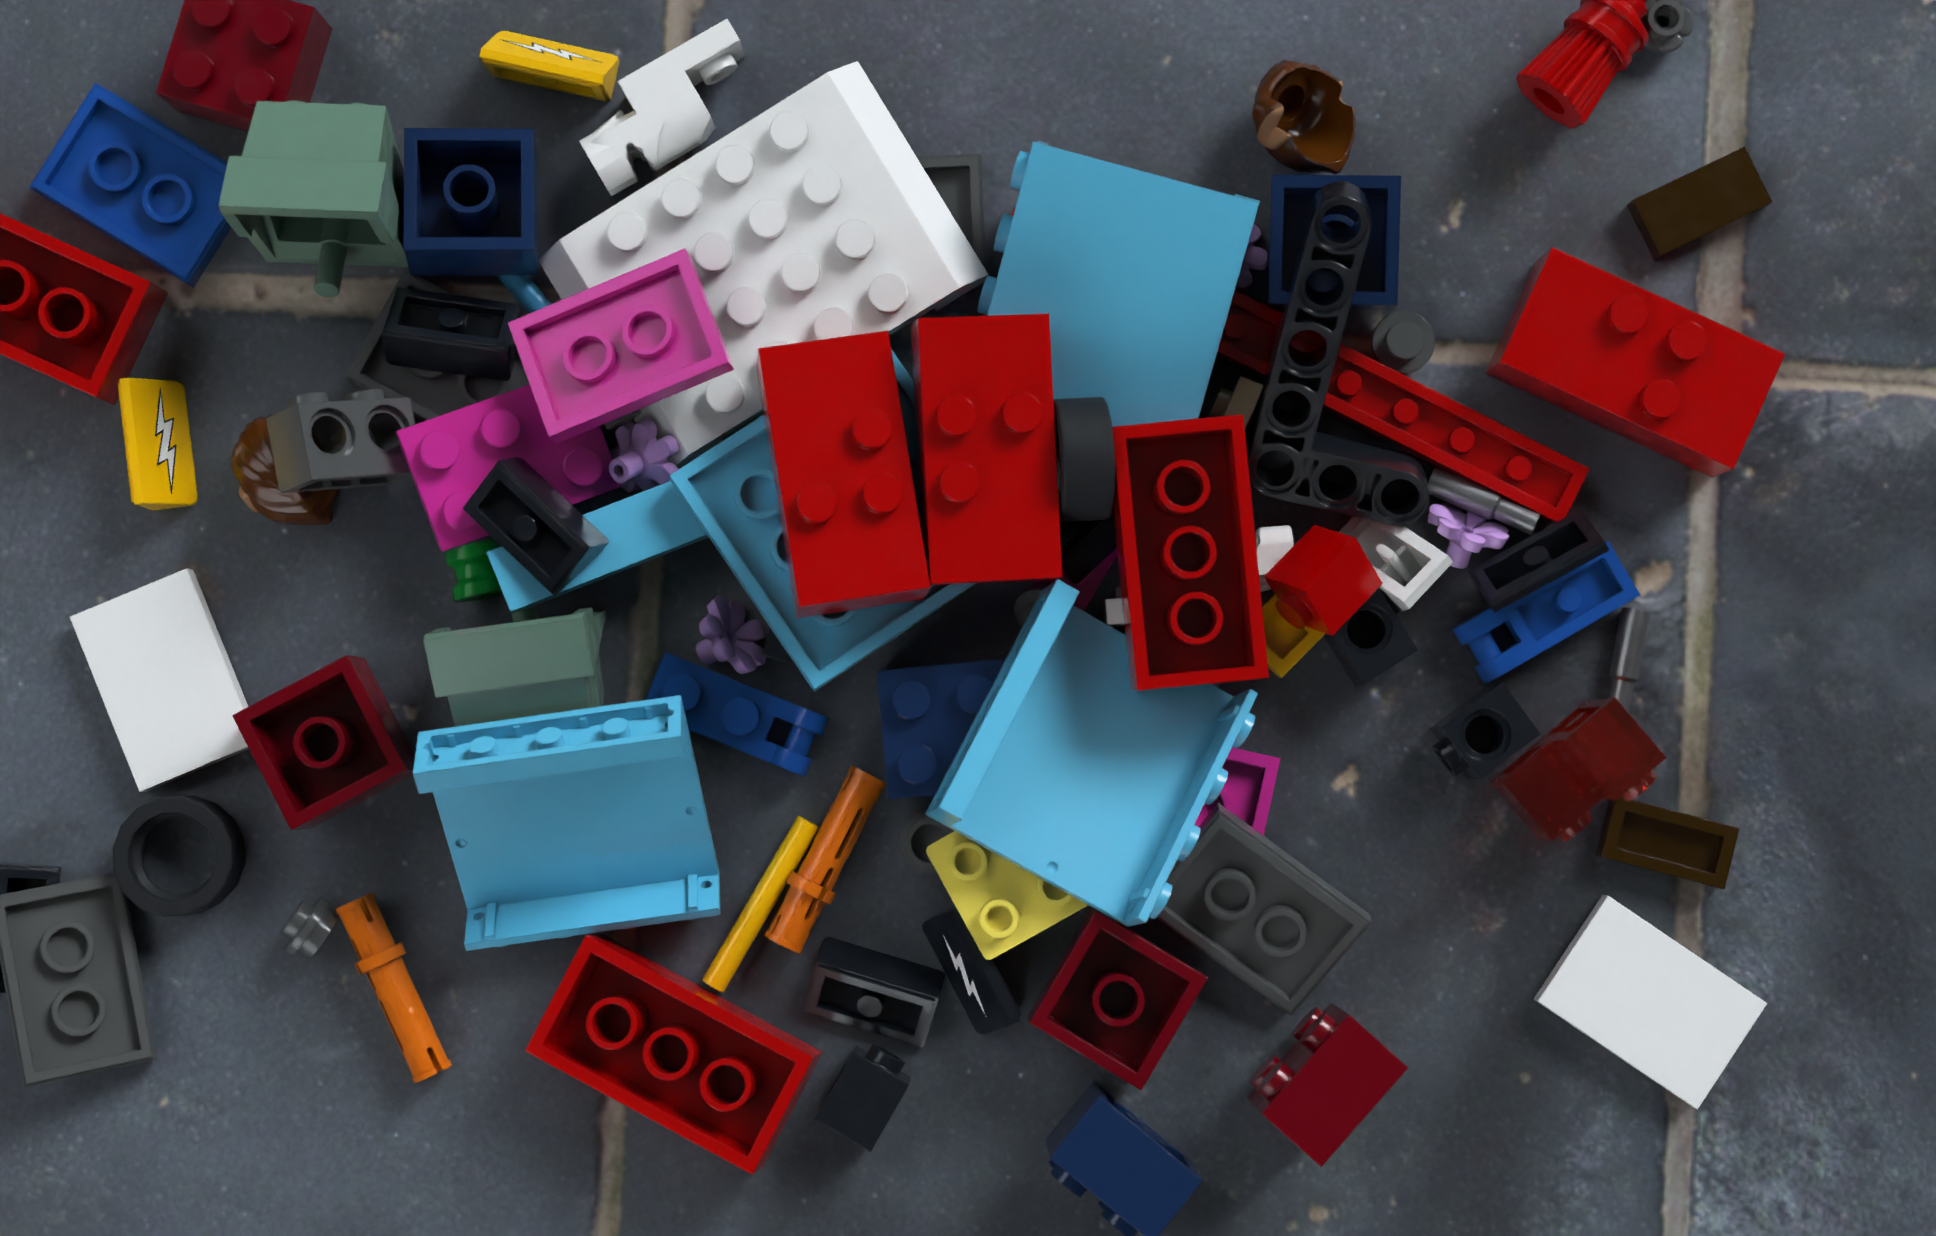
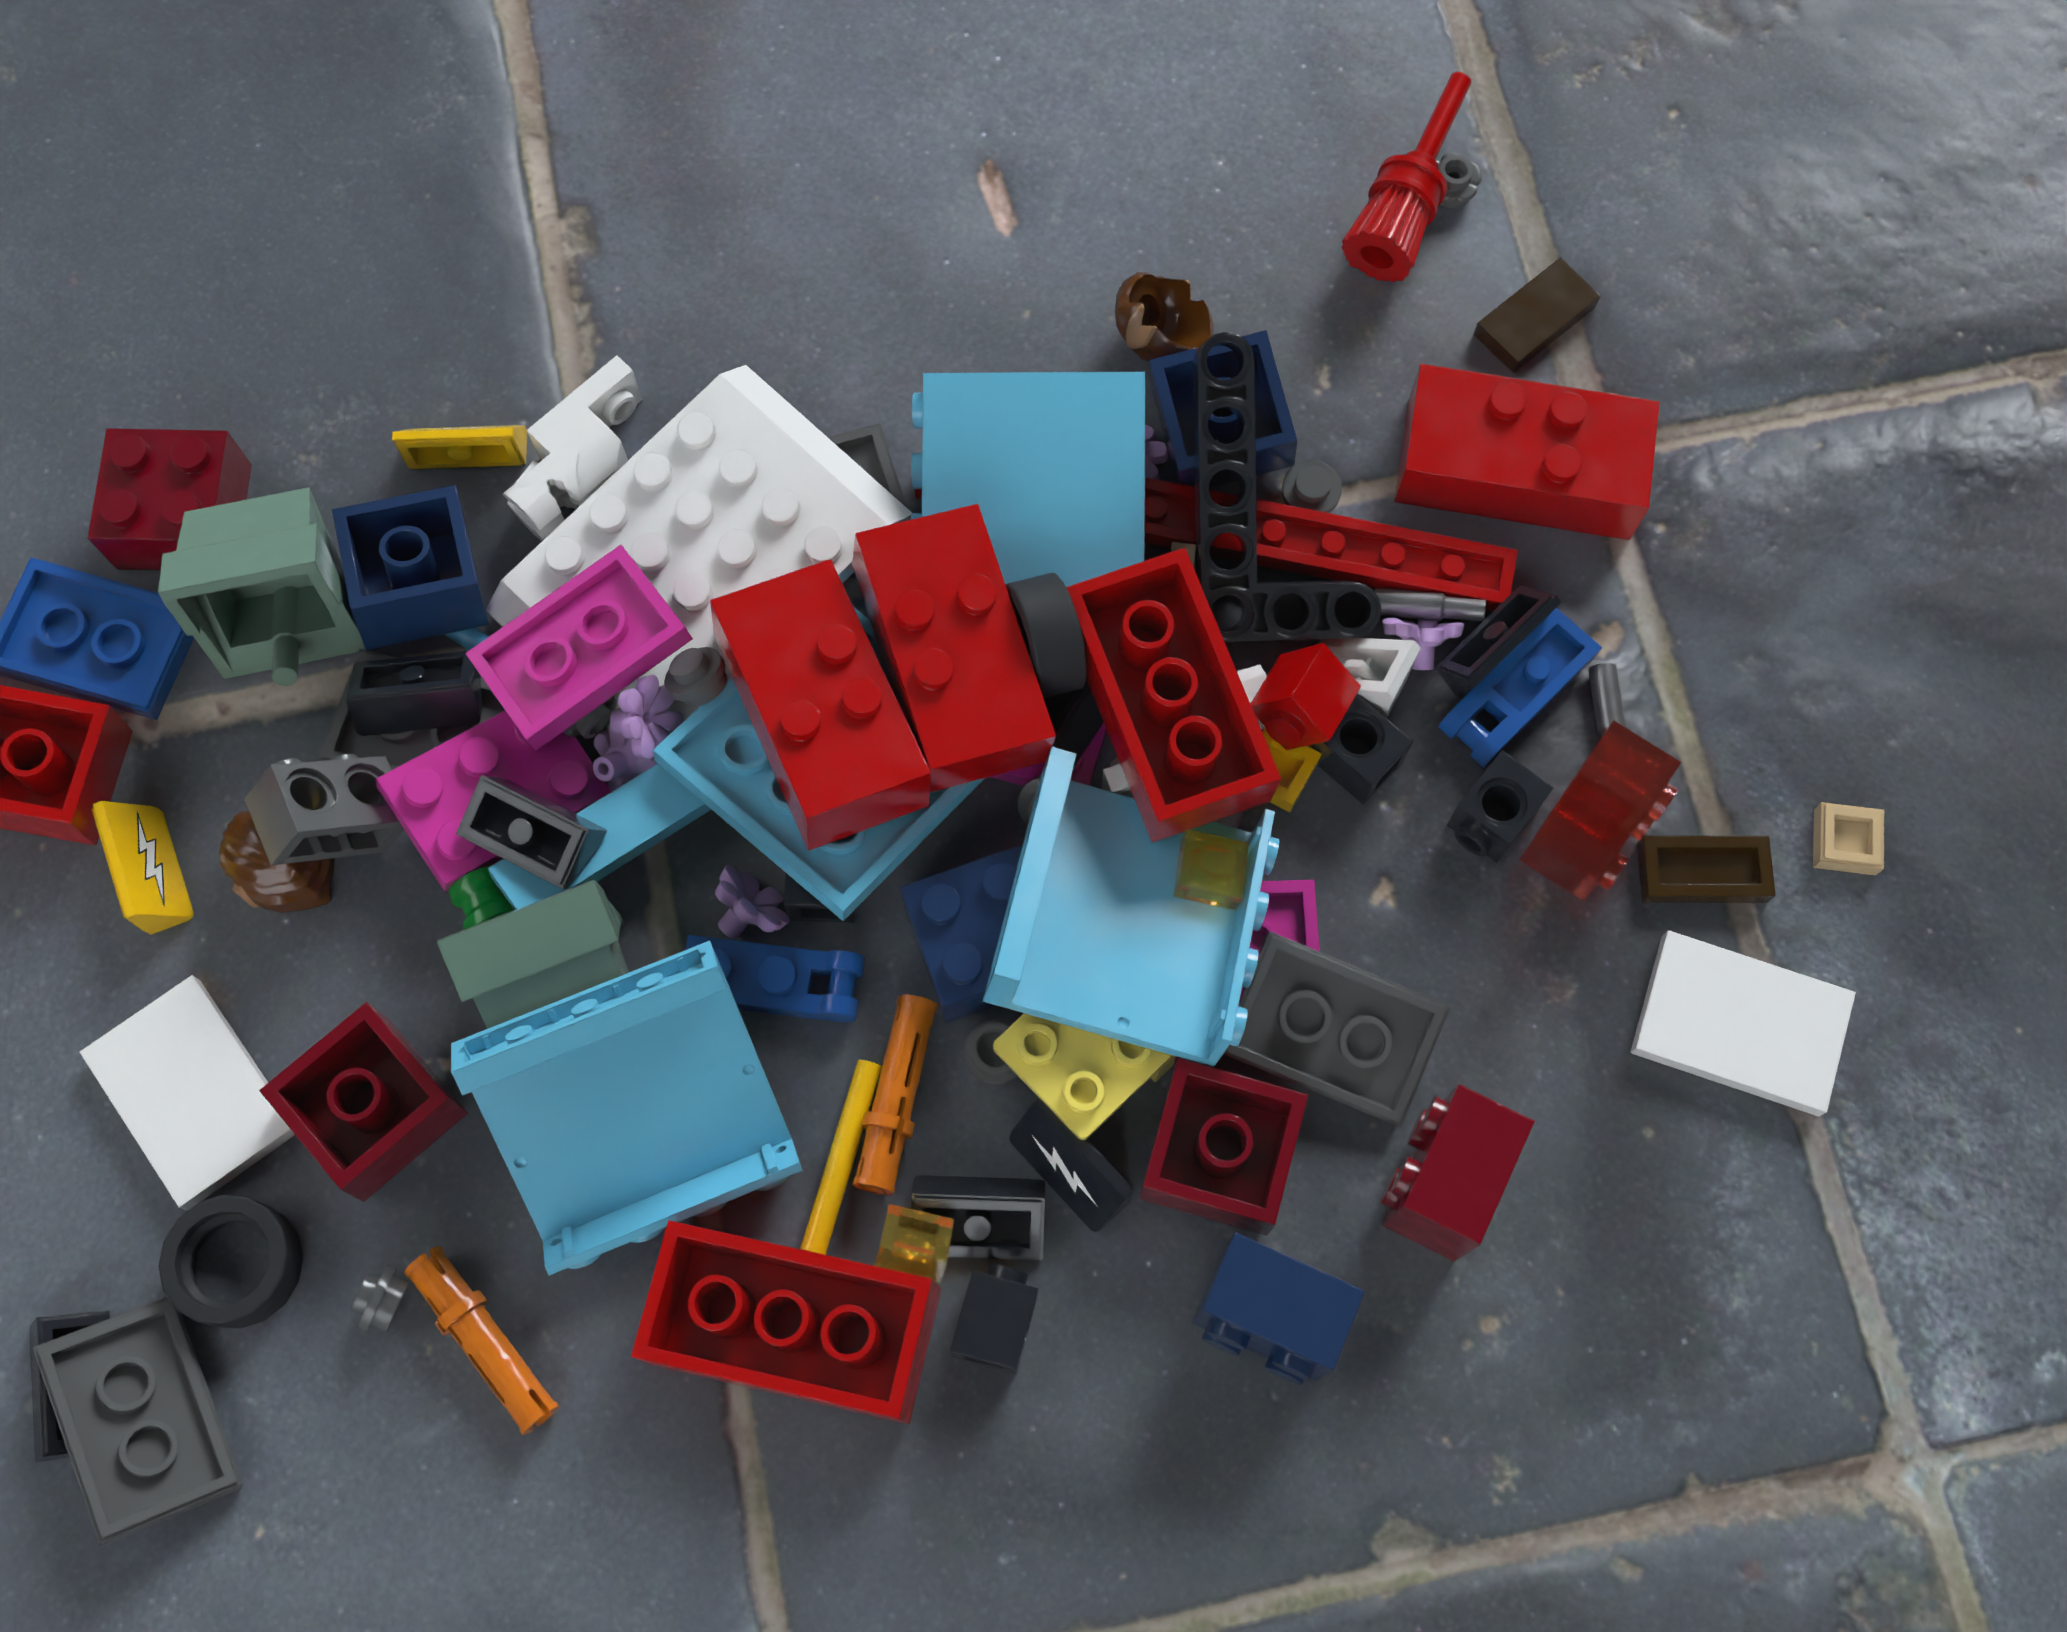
camera: 15 degrees left, 15 degrees down
none -> lavender plant [610,675,684,759]
none -> dark grey plate [664,647,727,707]
none -> clear yellow plate [875,1204,954,1283]
none -> clear yellow plate [1173,829,1249,910]
none -> tan tile [1813,802,1884,875]

